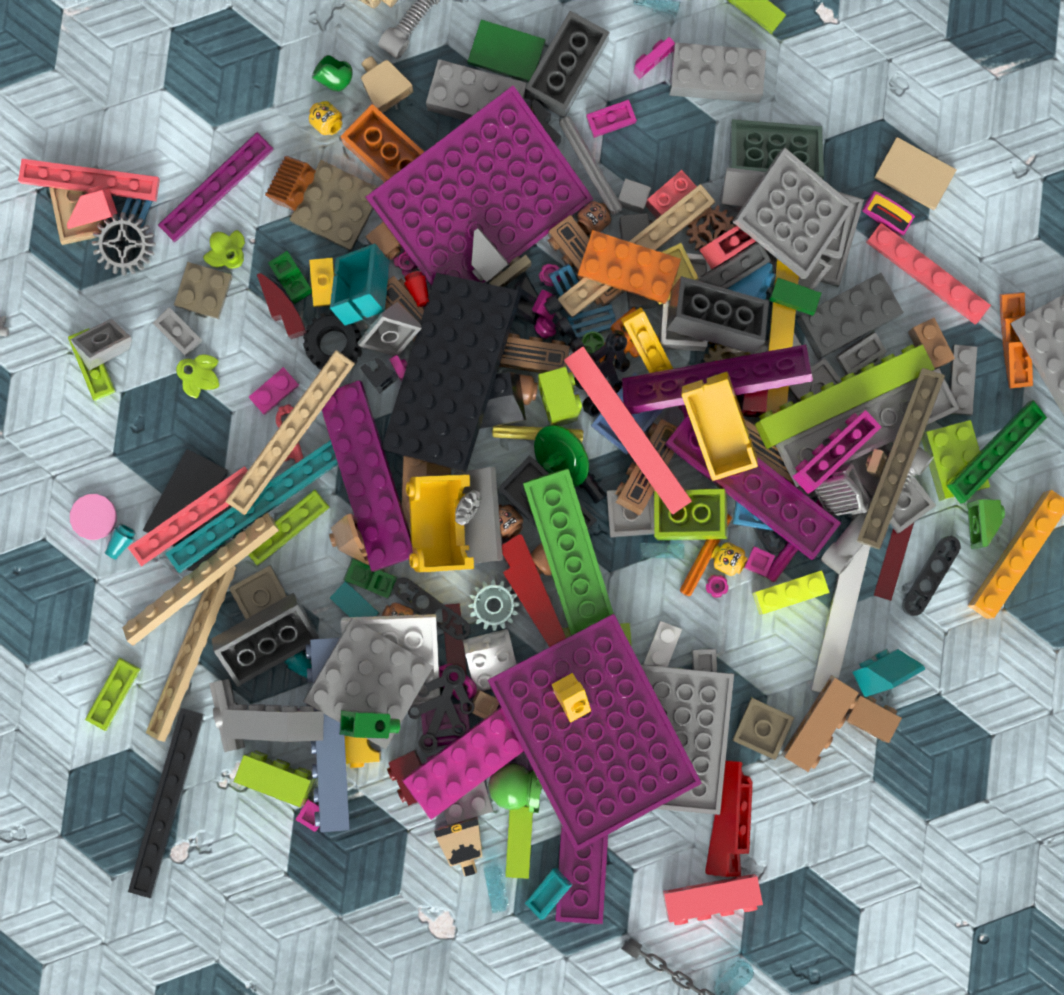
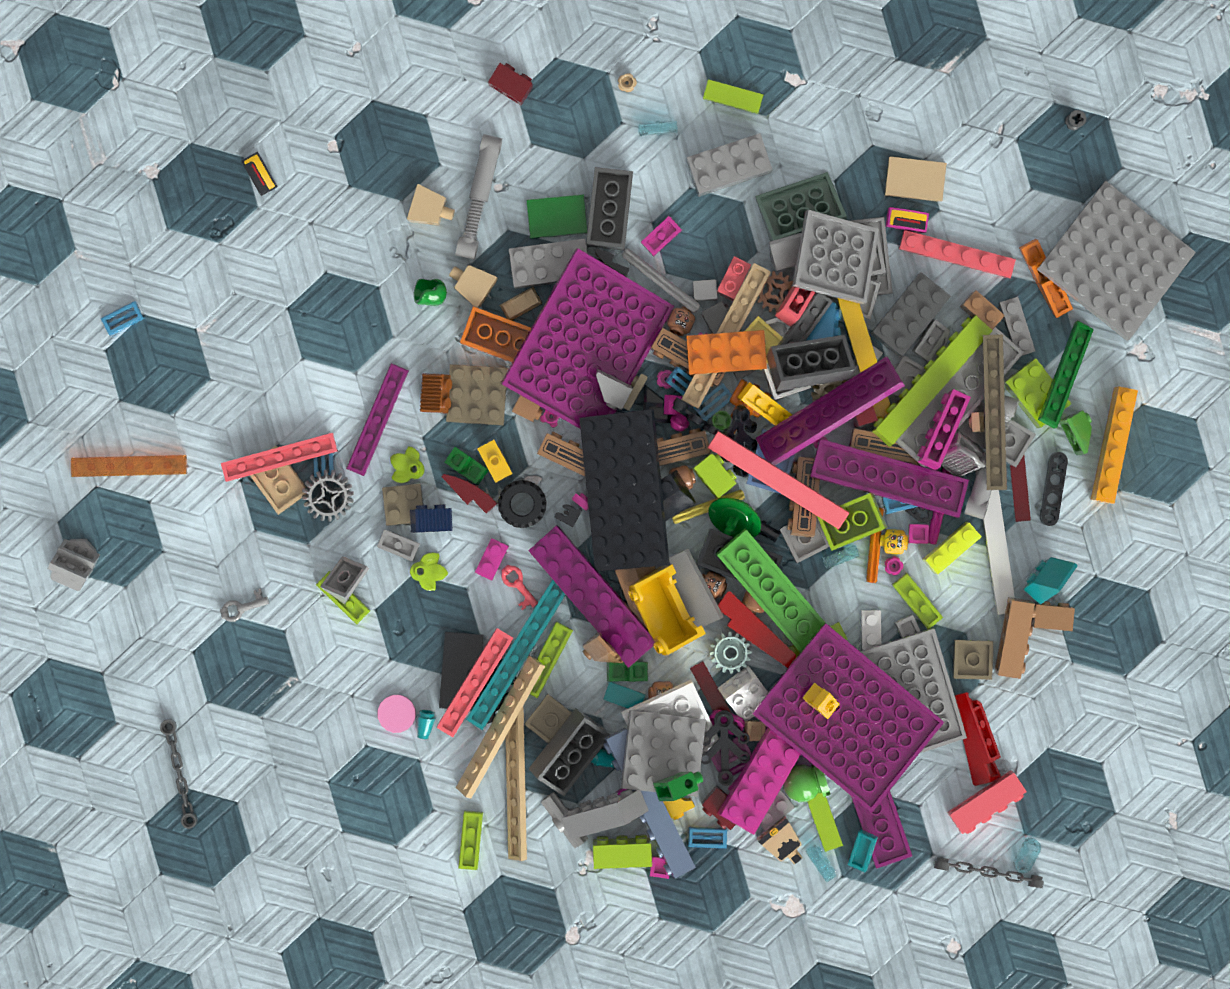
camera: 20 degrees left, 5 degrees up
coral slope [67,185,118,229] -> none
black plate [128,708,205,898] -> none
tan tile [225,350,355,515] -> none
yellow head [308,101,343,135] -> none
teal piece [330,244,390,325] -> none
light grey slope [358,302,422,356] -> none
black beam [393,578,471,640] -> none
red cone [404,271,429,307] -> none
light grey gear [455,490,481,525] -> none
dark pink plate [634,37,675,79] -> none
yellow piece [681,372,758,481] -> none
green tile [769,278,822,316] -> none
none -> dark blue brick [410,504,453,533]
none -> tan tile [500,287,542,321]
none -> dark azure tile [688,827,727,848]
none -> lime tile [892,573,943,629]

